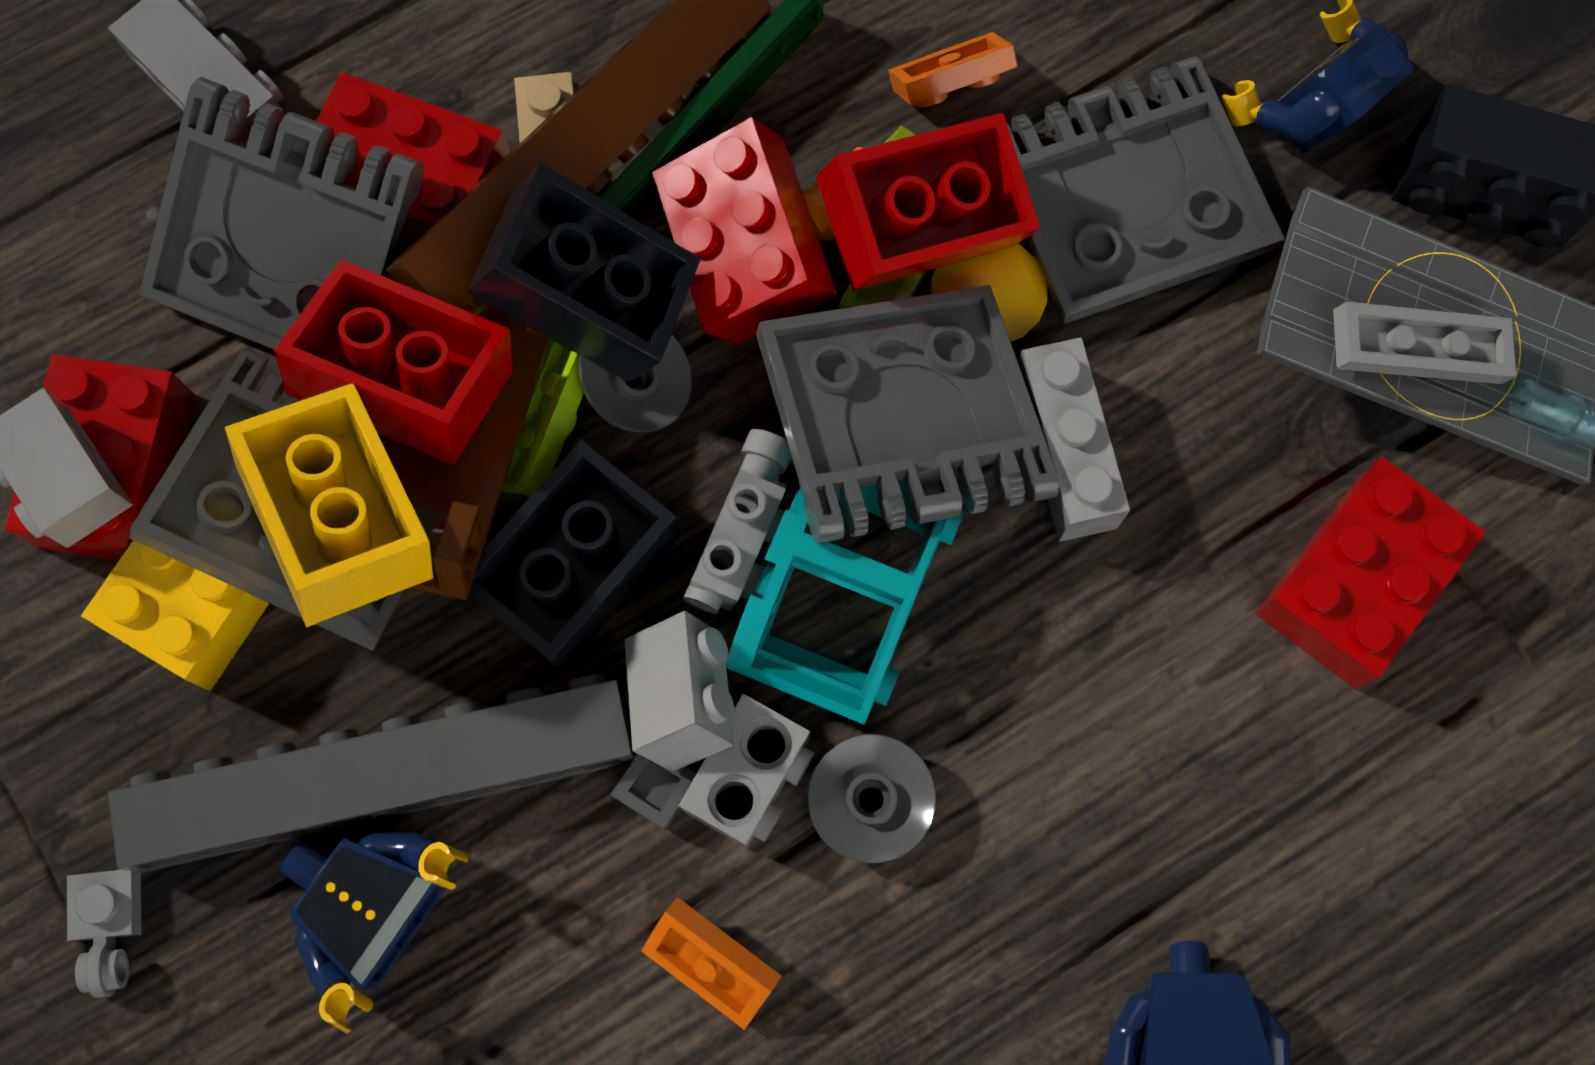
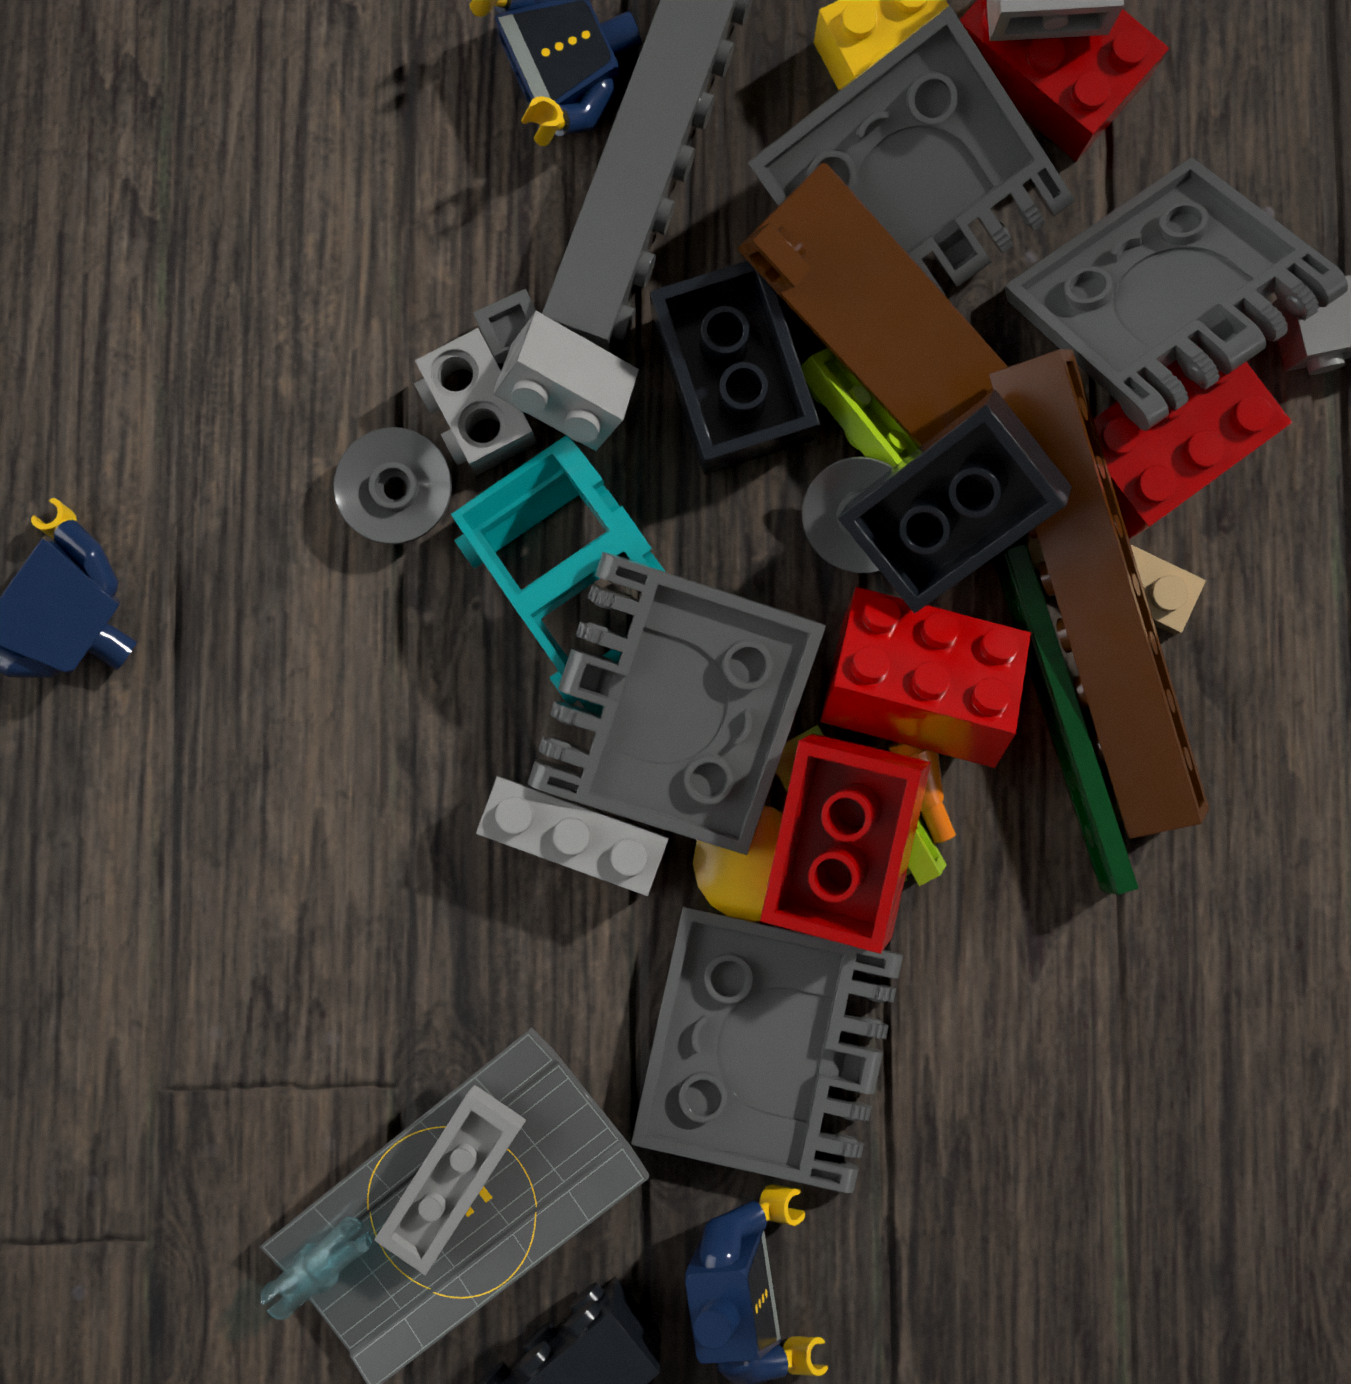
camera: 125 degrees right, 10 degrees up
yellow brick [224,383,433,627] -> none
red brick [274,259,513,465] -> none
orange plate [641,897,782,1030] -> none
light grey brick [683,429,792,614] -> none
orange plate [888,32,1018,107] -> none
red brick [1255,456,1486,690] -> none

